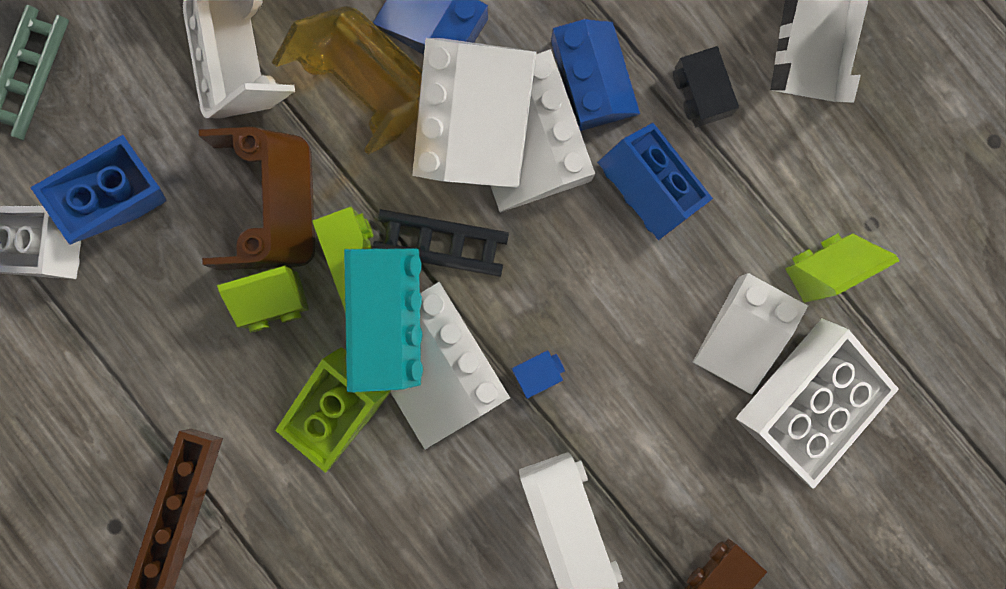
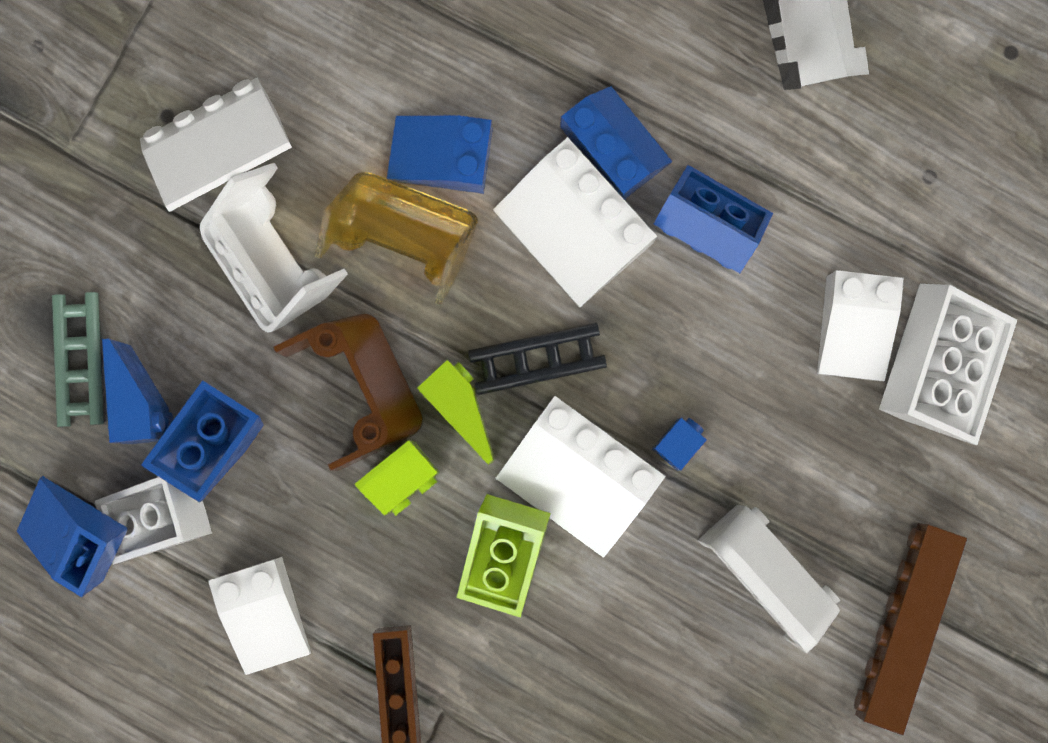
camera: 15 degrees left, 0 degrees up
teal slope [344,249,423,392] -> none
white slope [412,38,536,188] -> none
black brick [673,46,739,128] -> none
lime slope [785,233,899,303] -> none
none -> blue slope [102,339,174,444]
none -> white slope [208,557,311,675]

